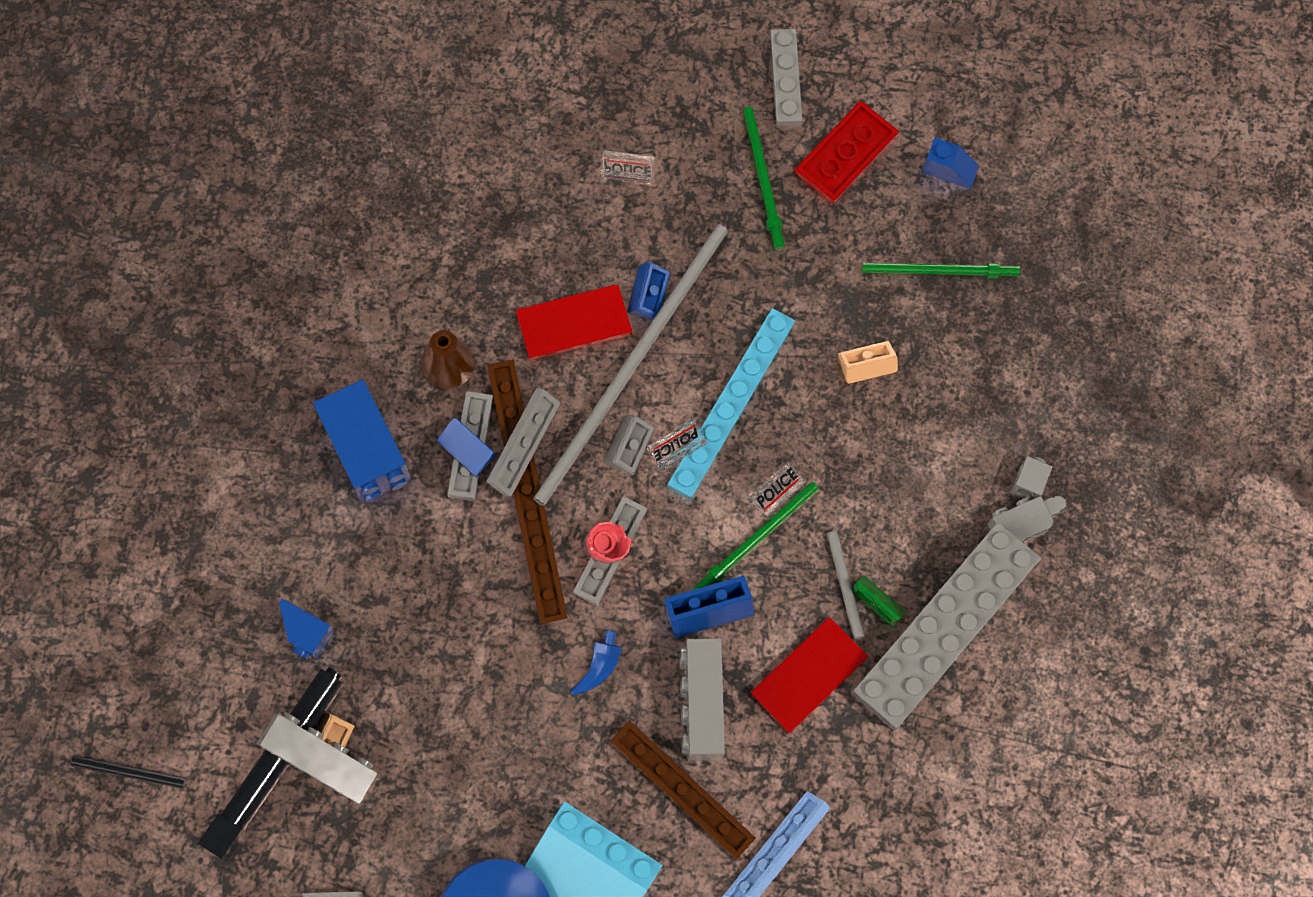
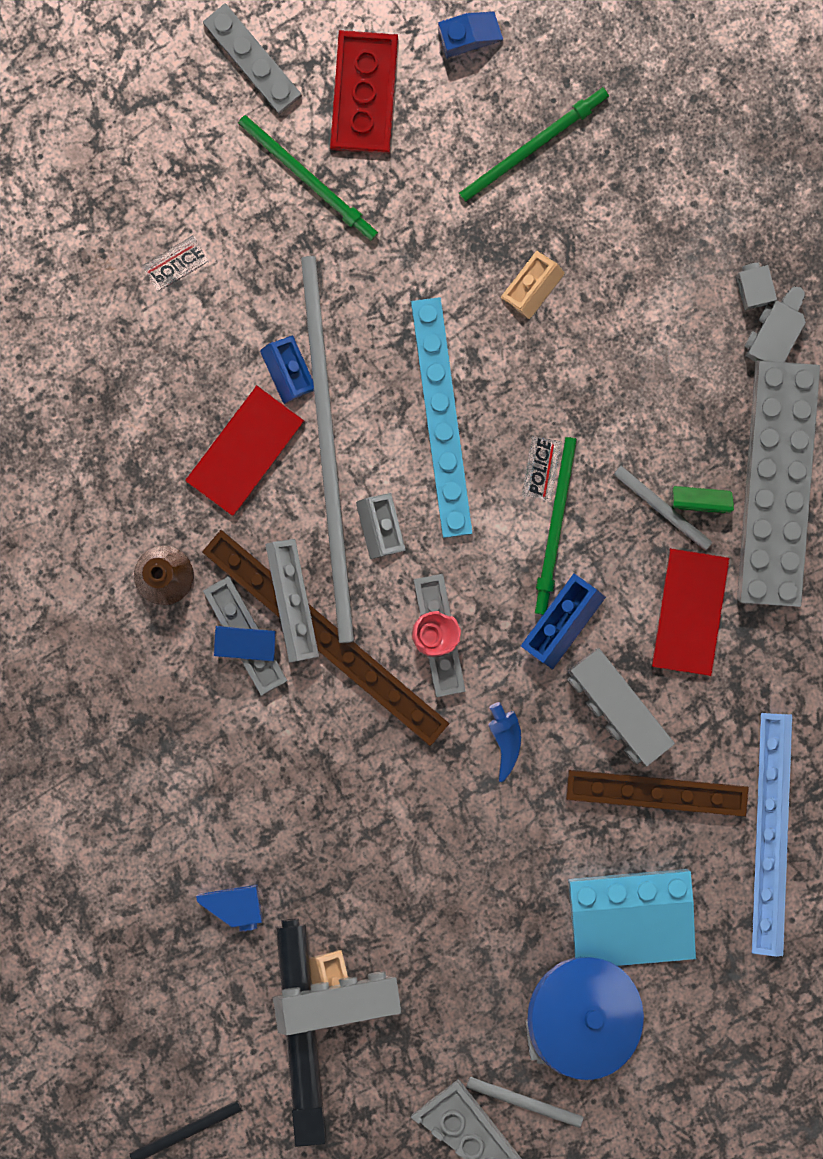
camera: 30 degrees left, 15 degrees up
blue brick [313,379,411,503] -> none
clear tile [647,419,707,470] -> none

